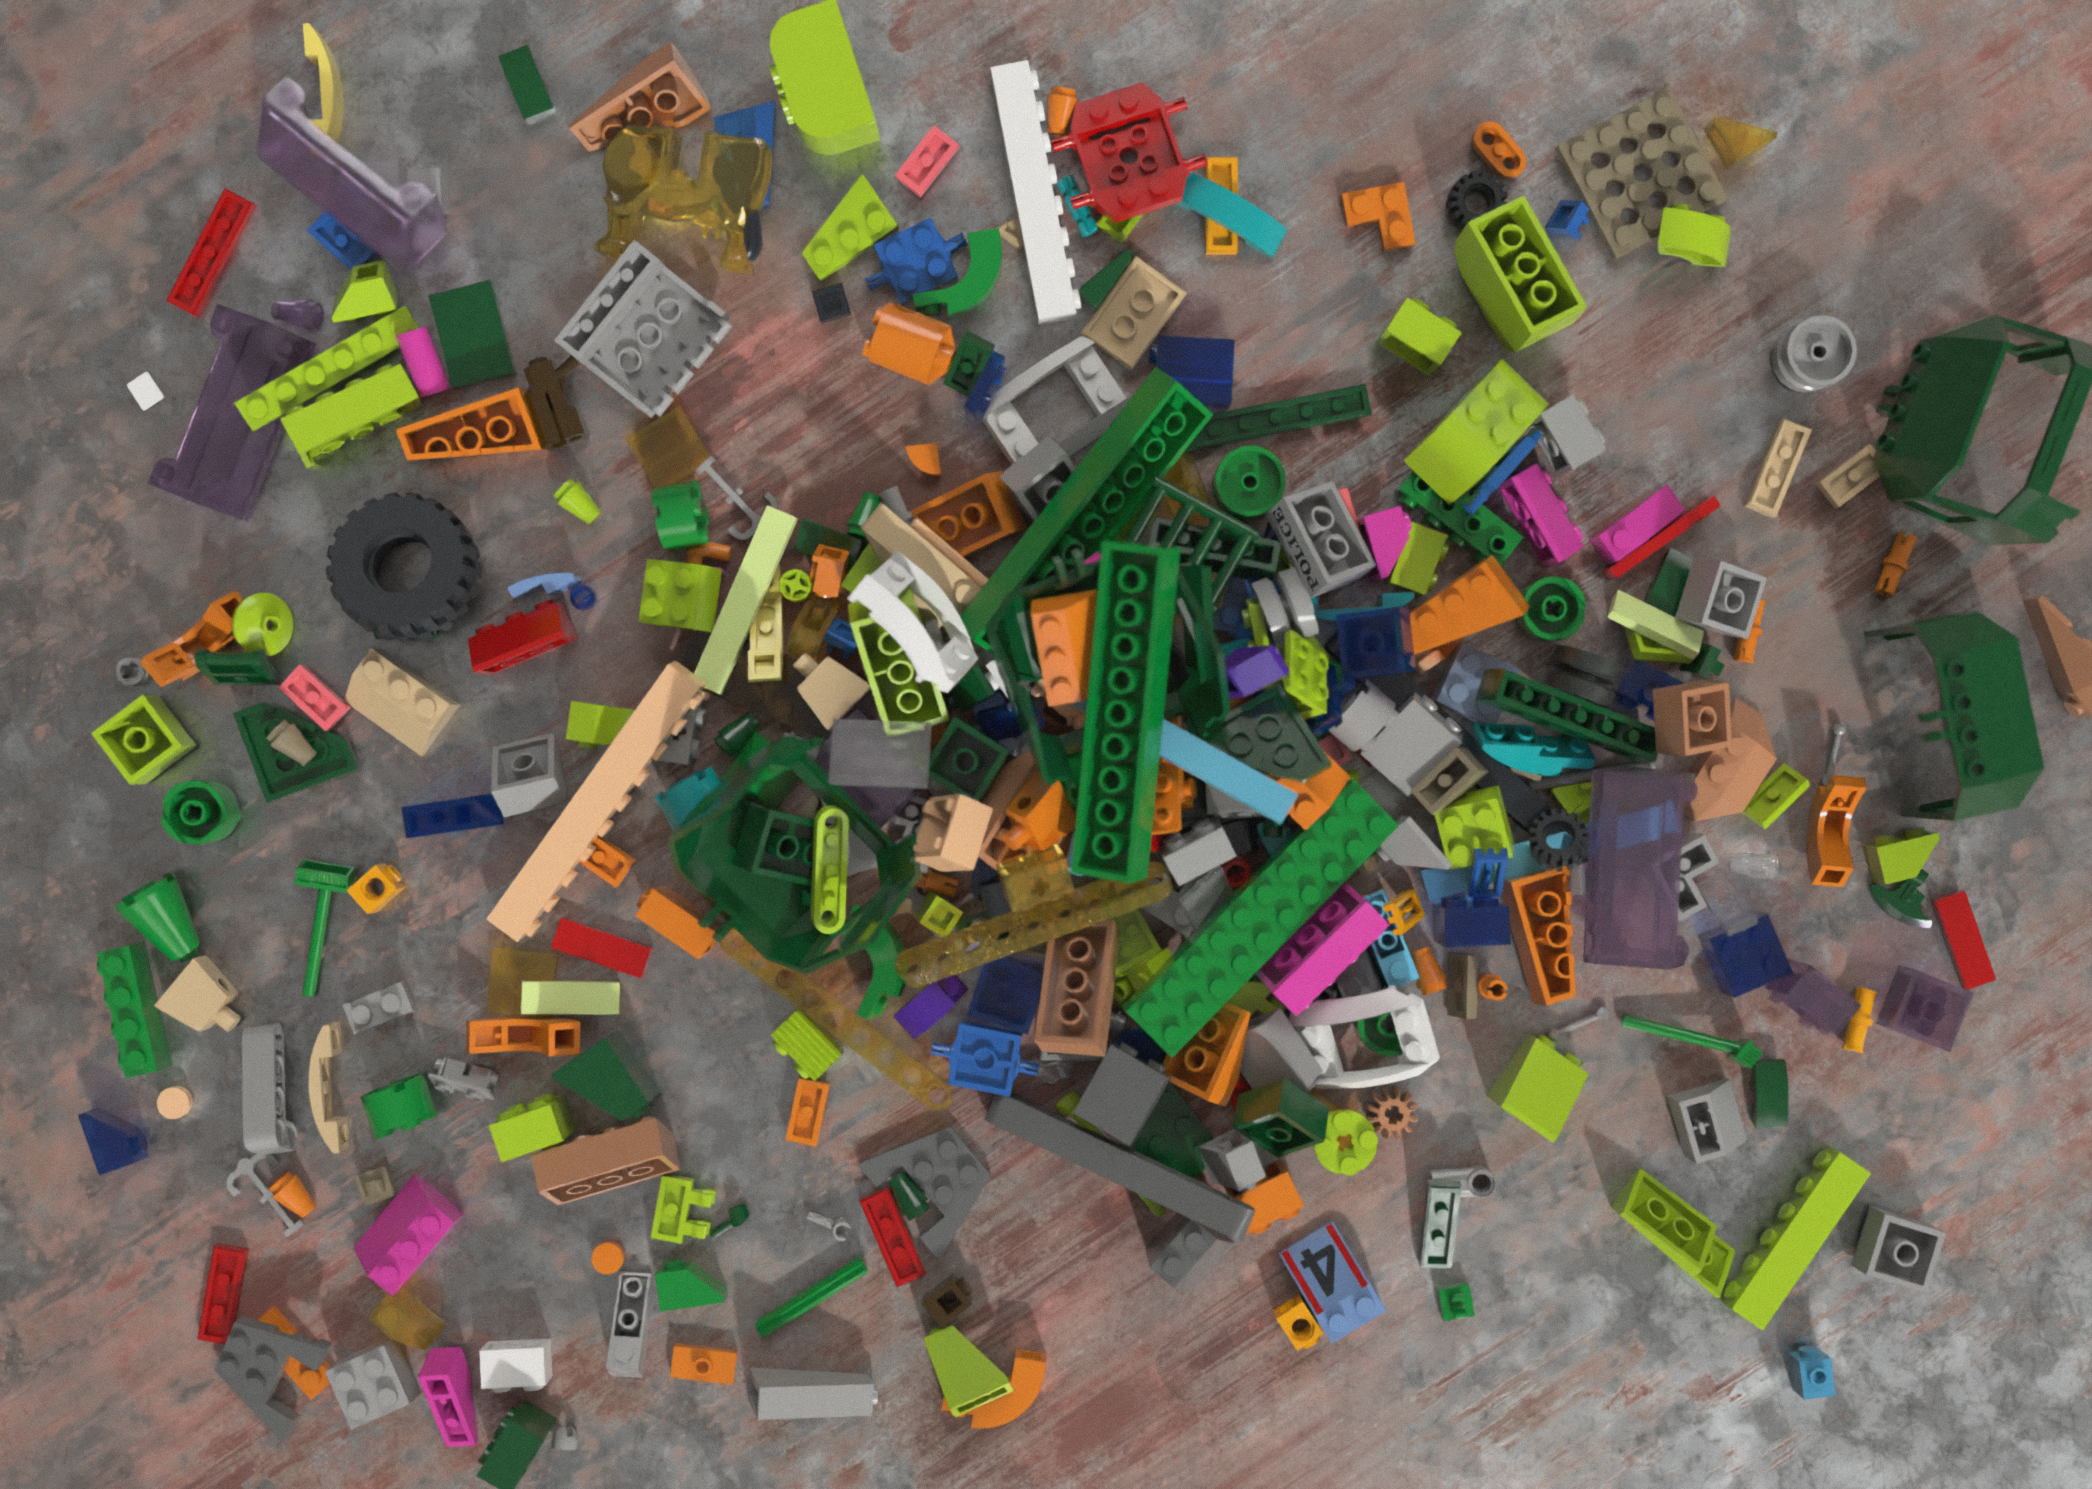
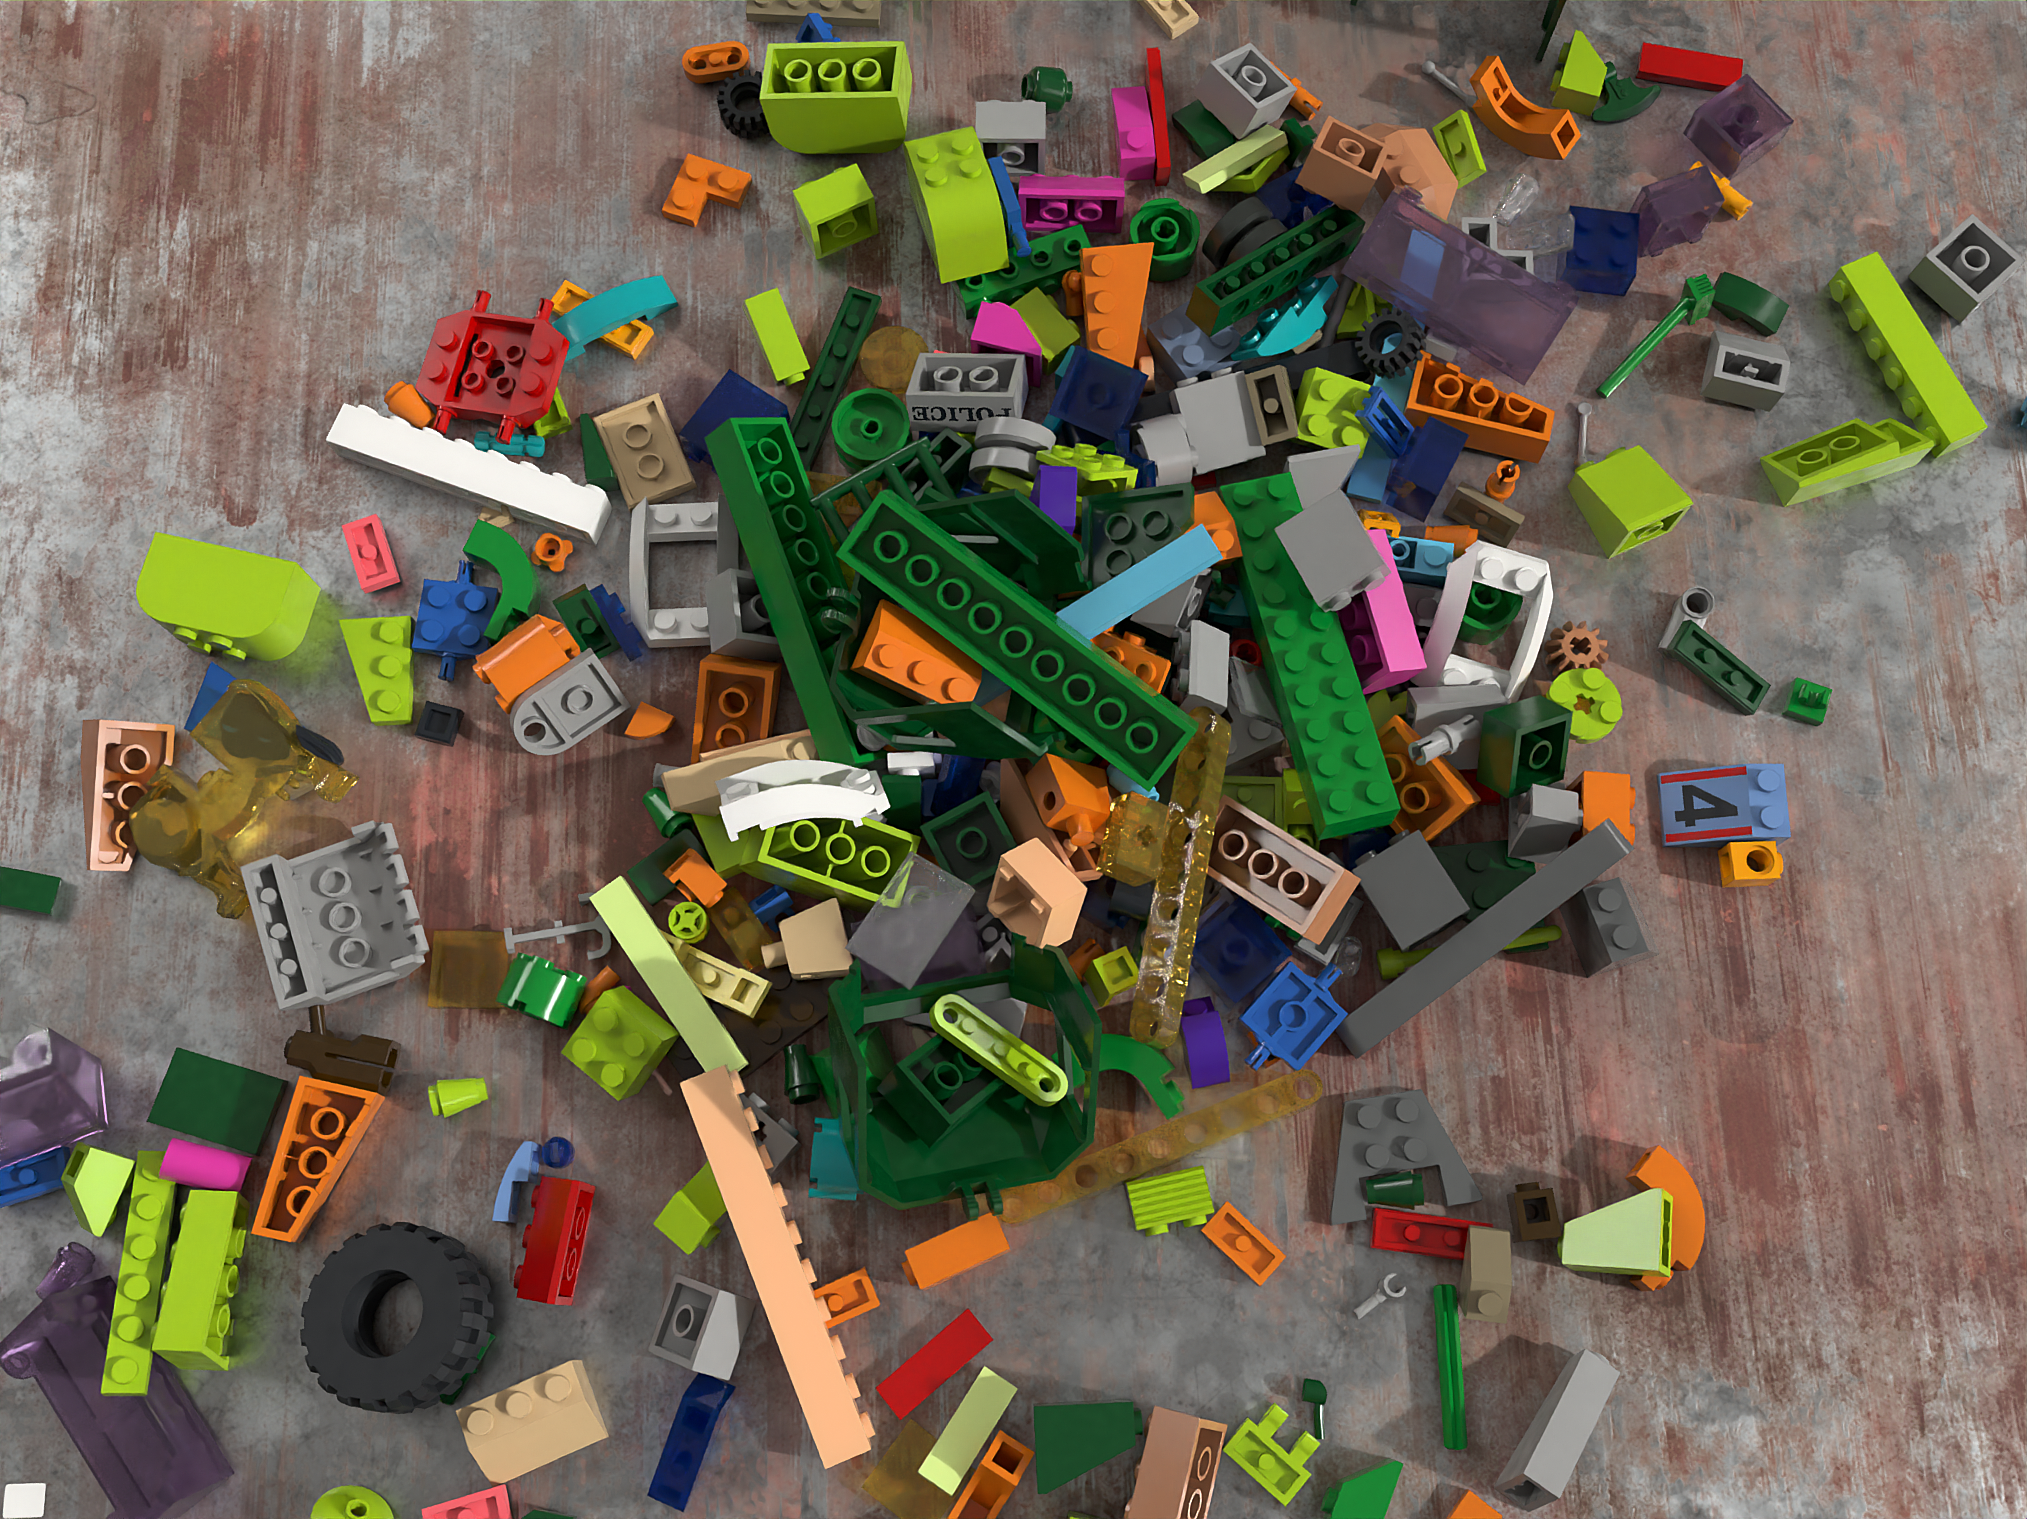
camera: 60 degrees left, 15 degrees down
none -> light grey tile [510,648,631,755]
none -> orange plate [531,533,573,572]
none -> lime slope [742,287,810,386]
none -> clear yellow tile [860,325,929,394]
none -> dark green head [1021,66,1073,113]
none -> orange arm [1062,270,1084,316]
none -> light grey brick [1274,488,1392,612]
none -> light grey pin [1408,715,1481,766]
none -> dark tan slope [1458,1225,1512,1324]

